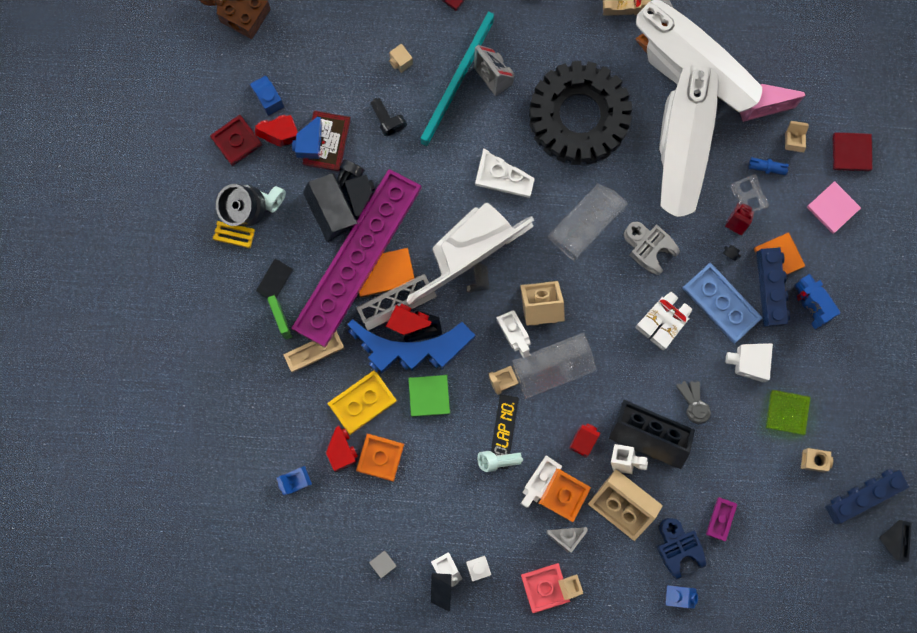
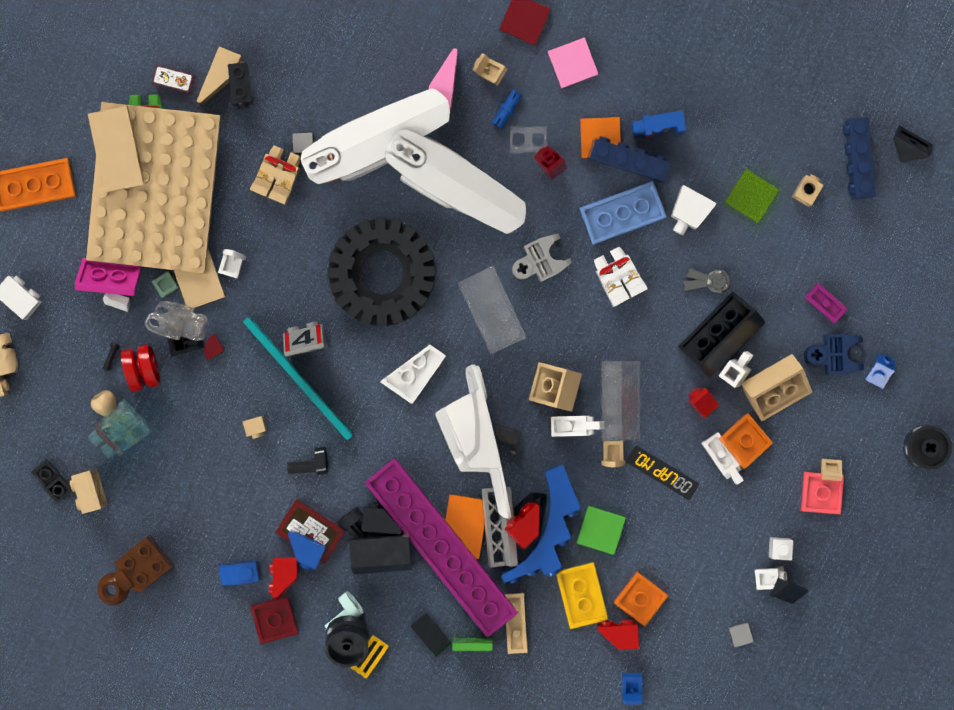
camera: 65 degrees left, 10 degrees up
light aqua piece [477,451,523,472] -> none
light grey slope [546,527,588,553] -> none
black plate [723,245,741,261] -> none

